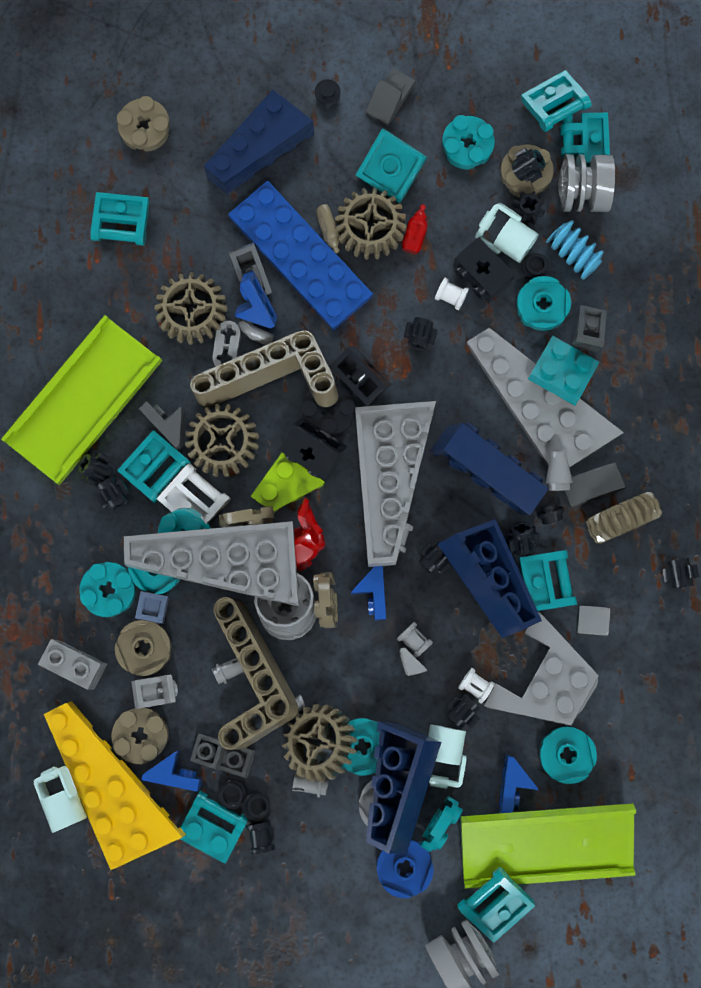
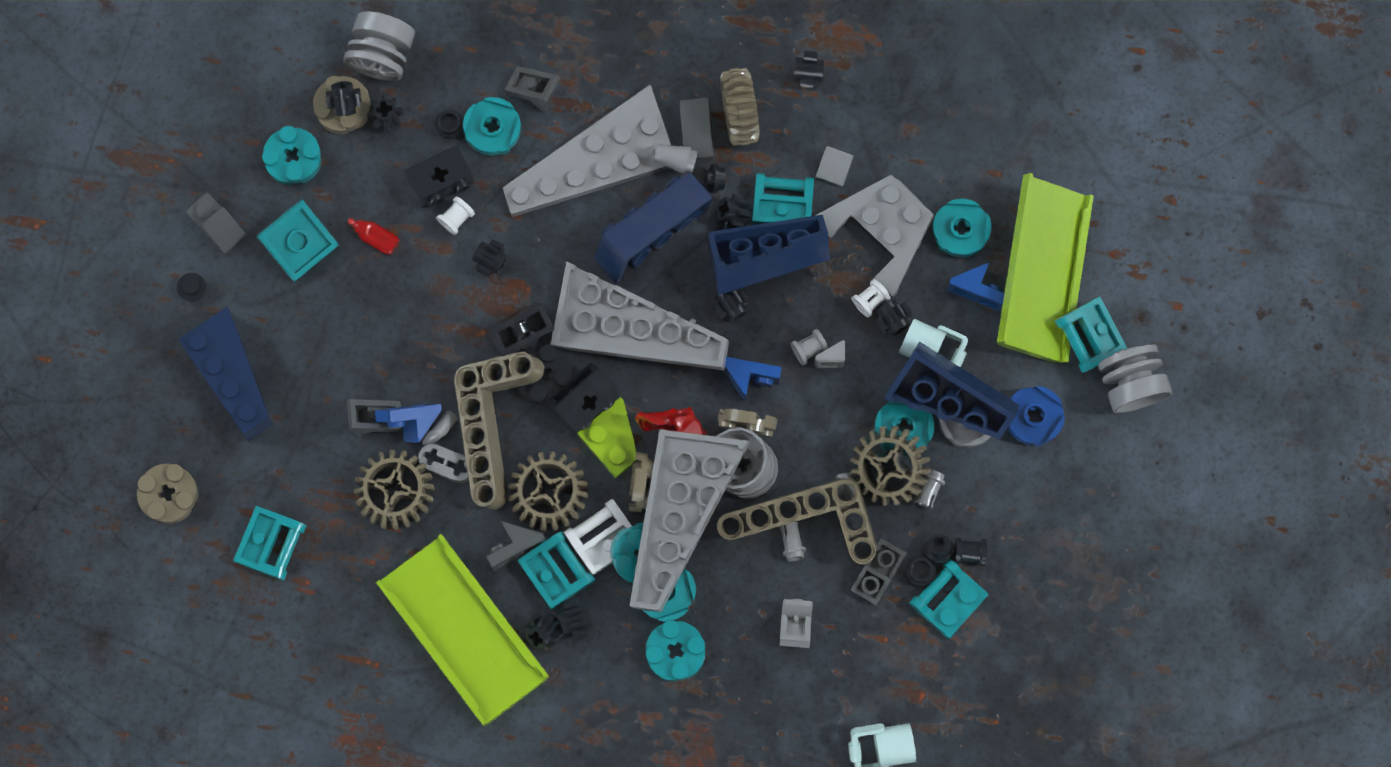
camera: 80 degrees left, 5 degrees down
light grey brick [38,639,107,690] -> none
yellow wing [44,701,186,870] -> none
dark tan plate [112,707,169,764] -> none
dark tan plate [115,620,172,676] -> none
sand blue plate [135,591,169,624] -> none
blue slope [142,750,203,791] -> none
blue plate [228,181,373,331] -> none
dark tan piece [316,204,340,254] -> none
dark tan gear [335,187,406,260] -> none
teal plate [419,796,463,852] -> none
light aqua piece [476,203,539,263] -> none
teal plate [521,70,592,132] -> none
teal plate [528,336,599,406] -> none
medium azure piece [546,220,604,280] -> none
teal plate [560,112,610,167] -> none

